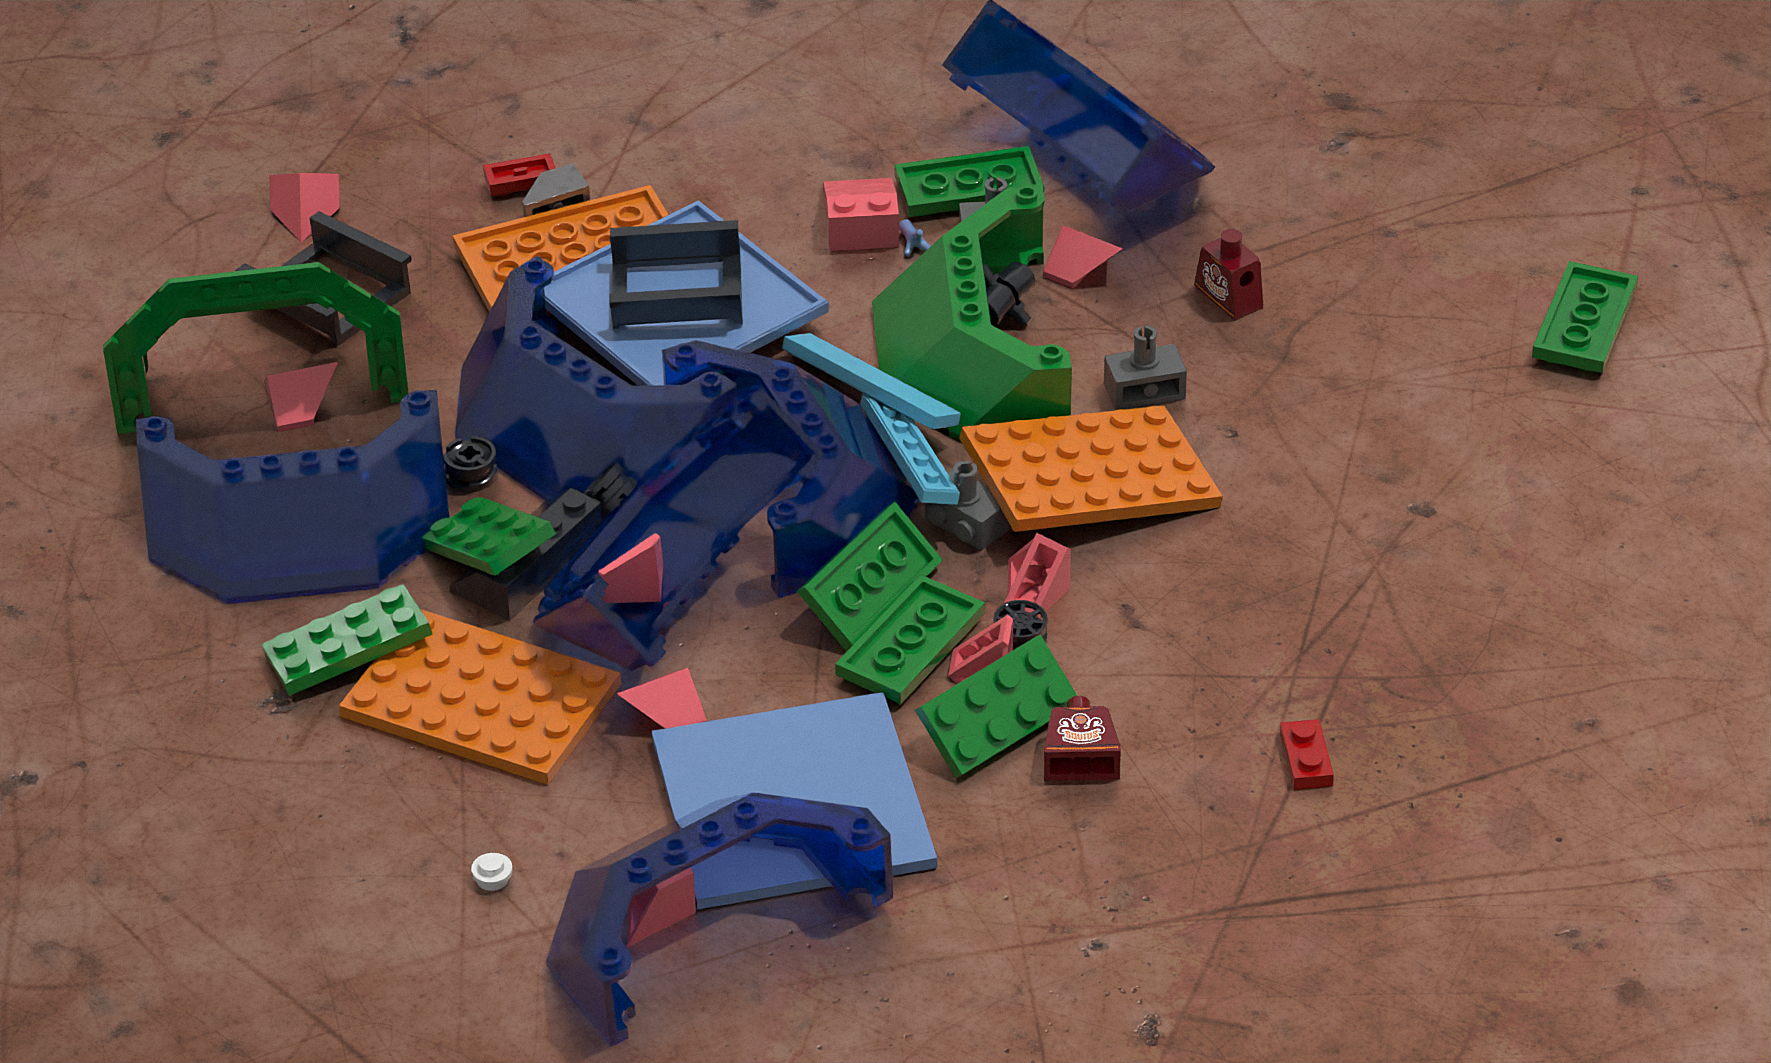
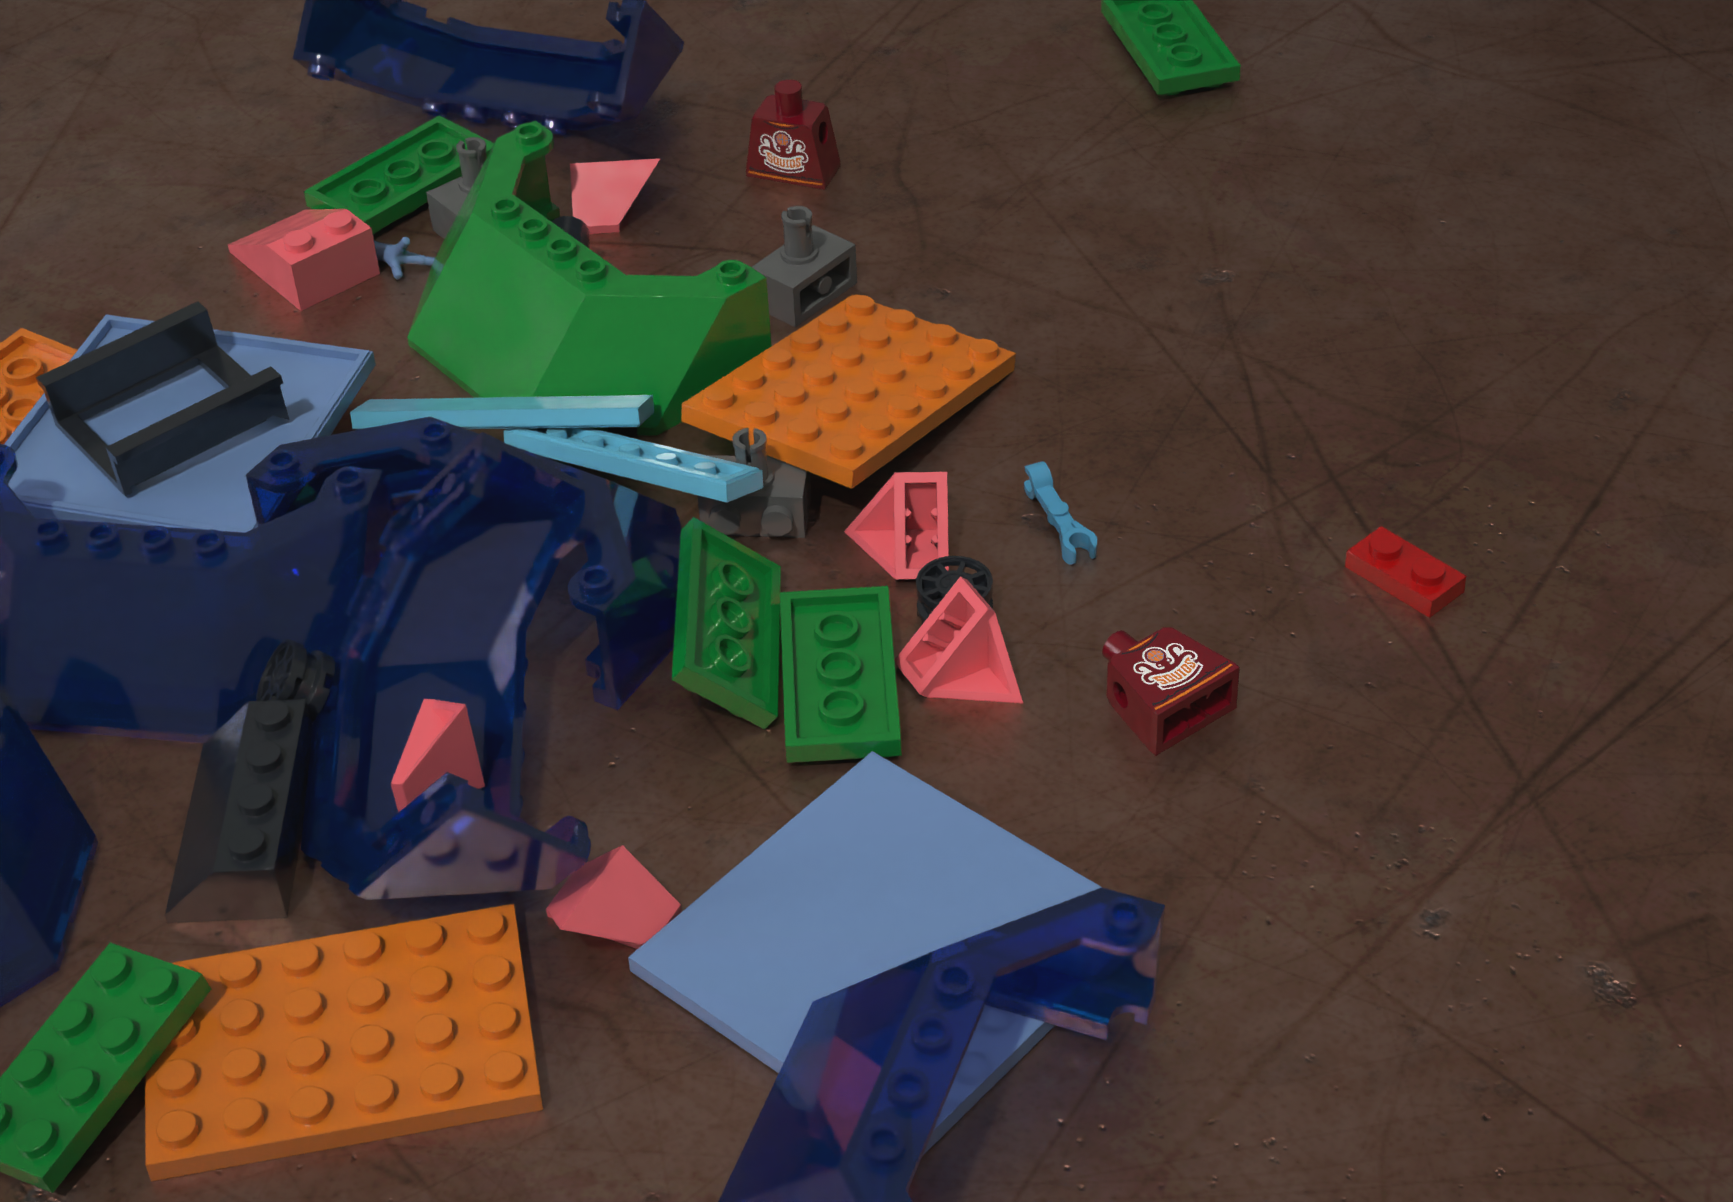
camera: 35 degrees left, 0 degrees up
green plate [421,497,556,575] -> none
black wheel [443,436,498,492] -> none
green plate [915,634,1078,778] -> none
none -> dark azure piece [1024,461,1097,565]

